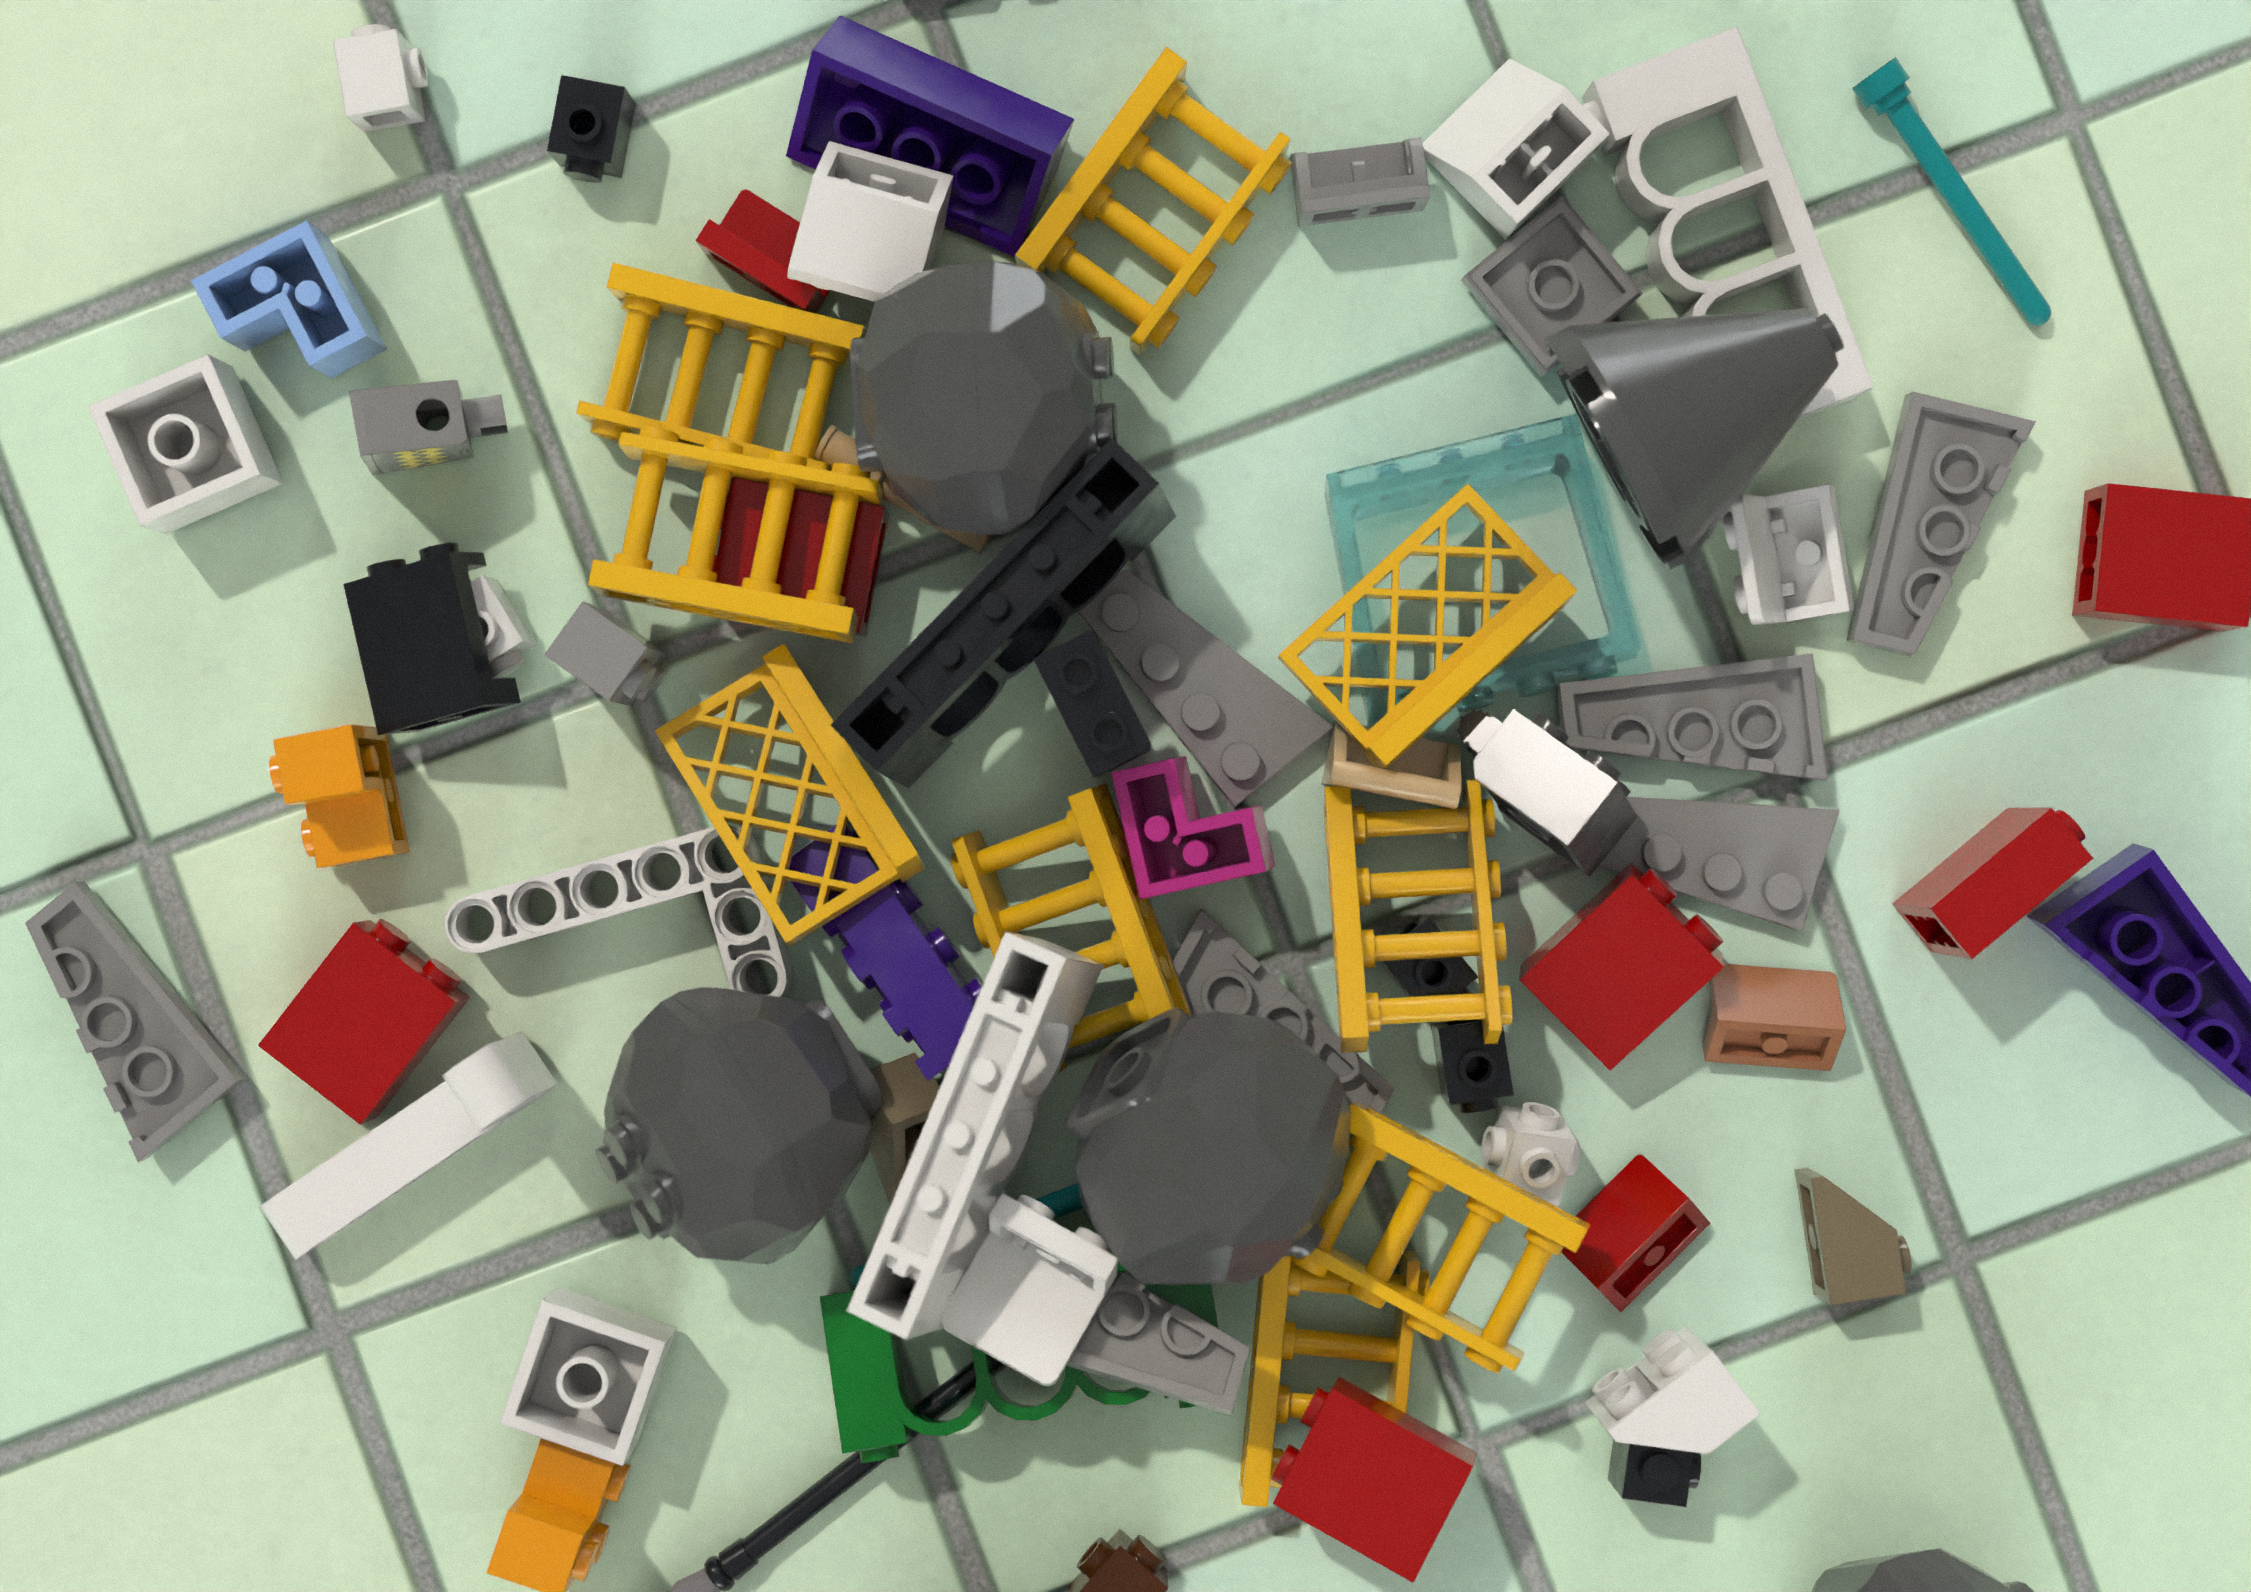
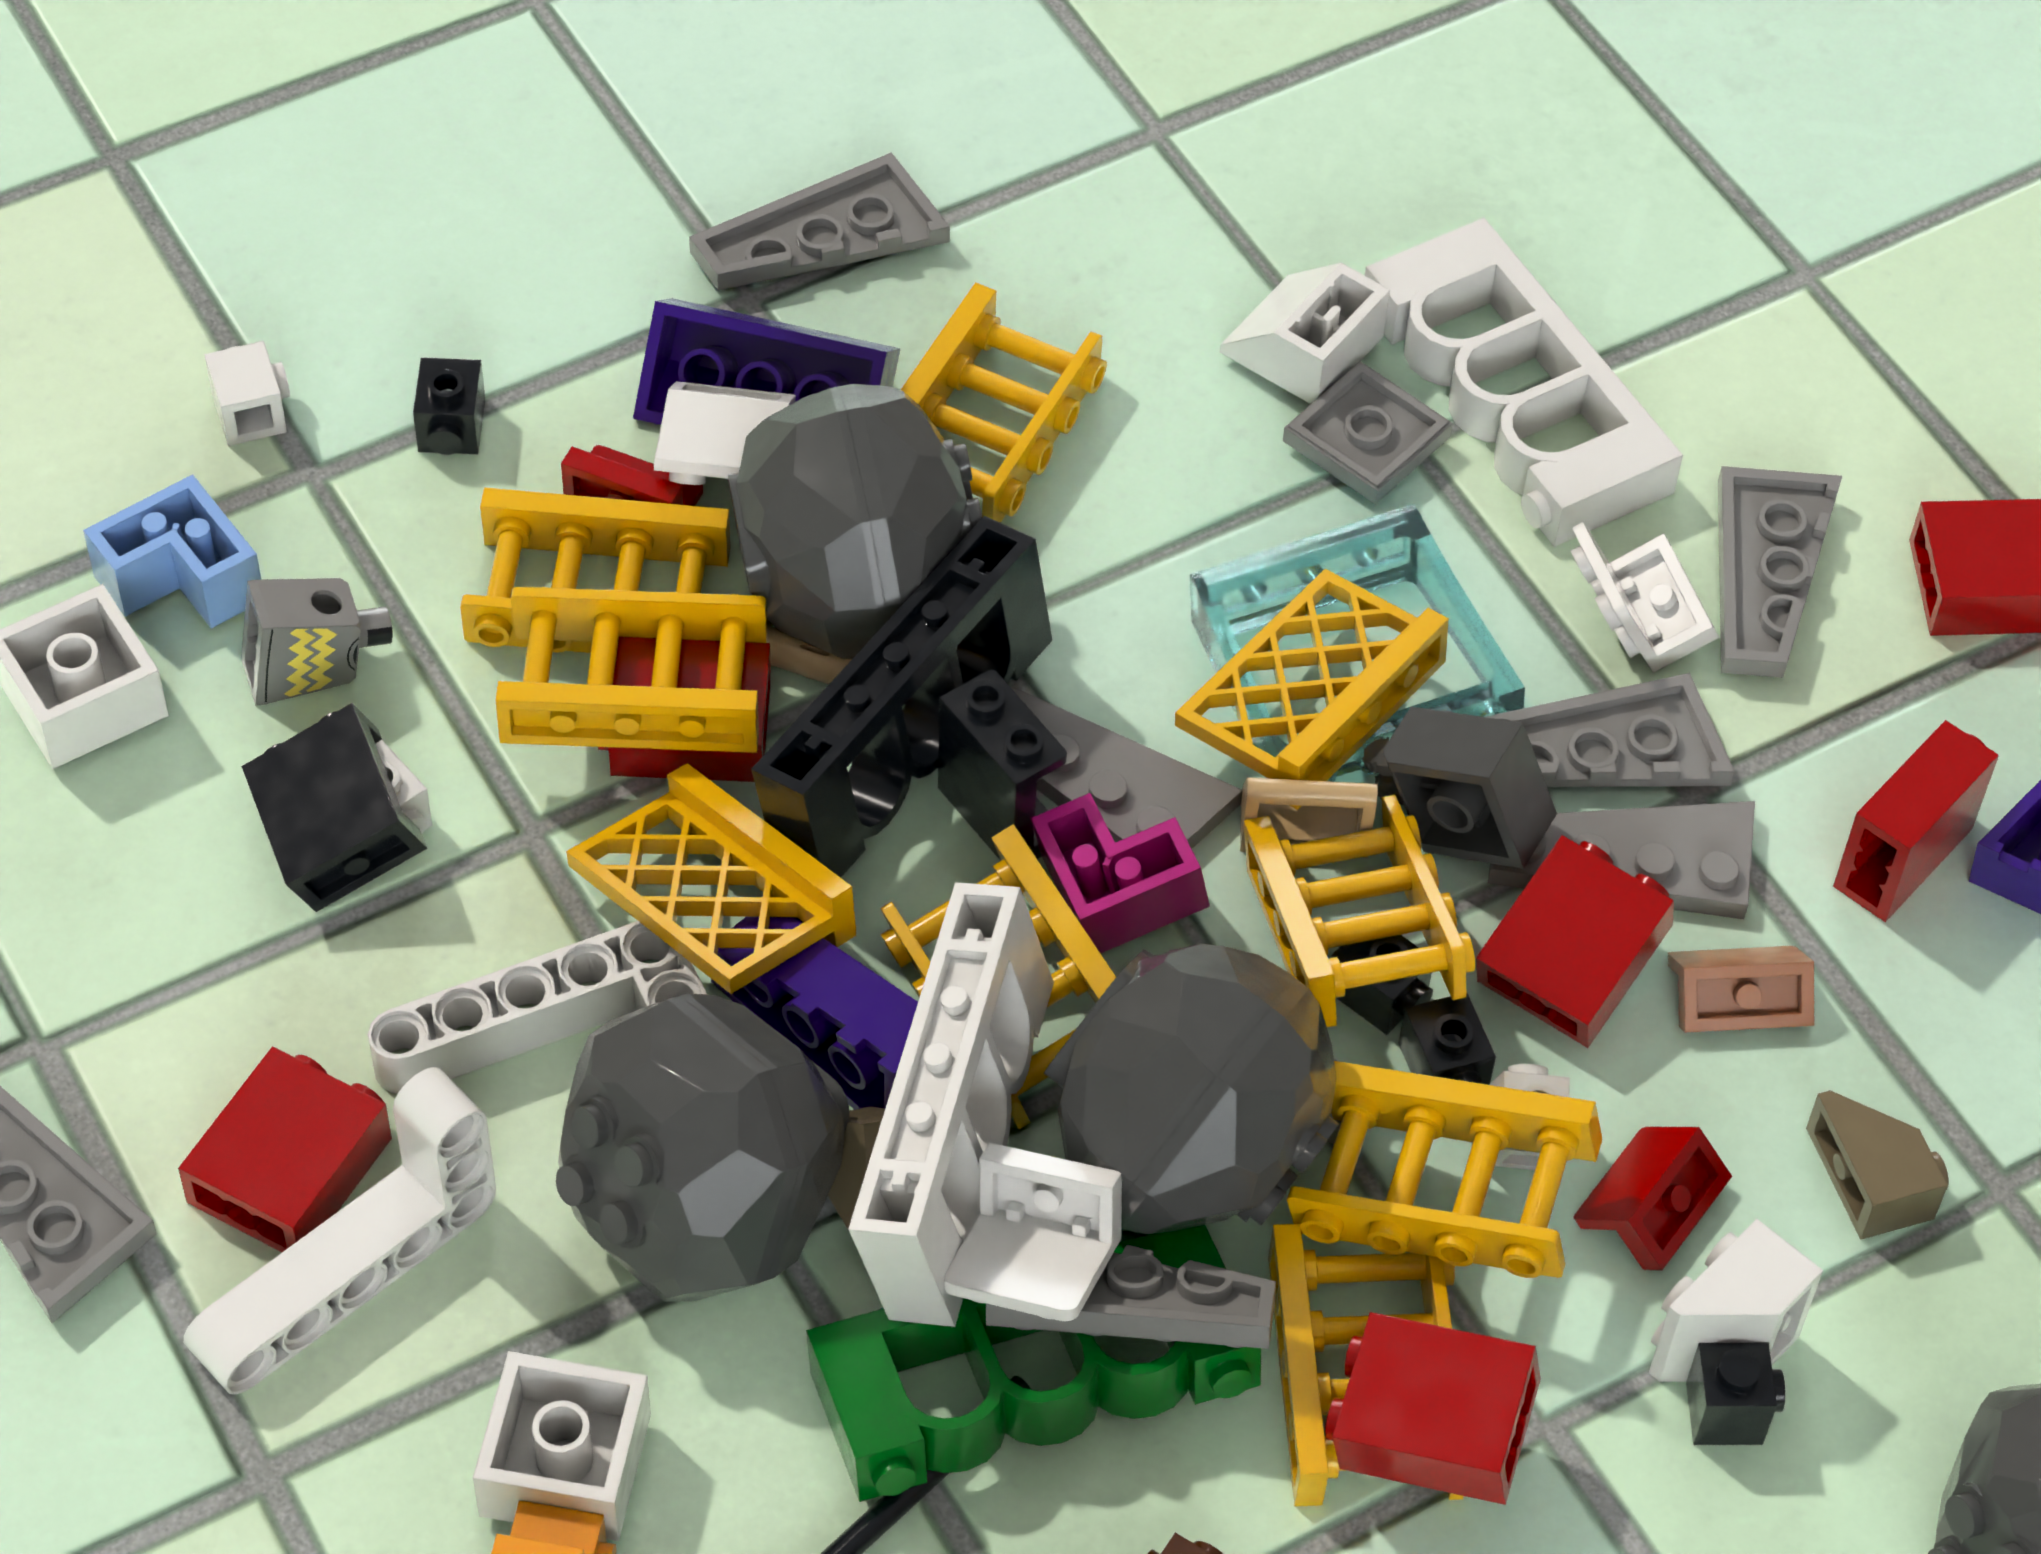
camera: 15 degrees left, 35 degrees down
light orange brick [269,724,410,868] -> none
light grey brick [544,601,668,706] -> none
light grey hinge [1290,137,1431,227] -> none
dark grey cone [1544,308,1844,571] -> none
teal piece [1852,57,2051,325] -> none

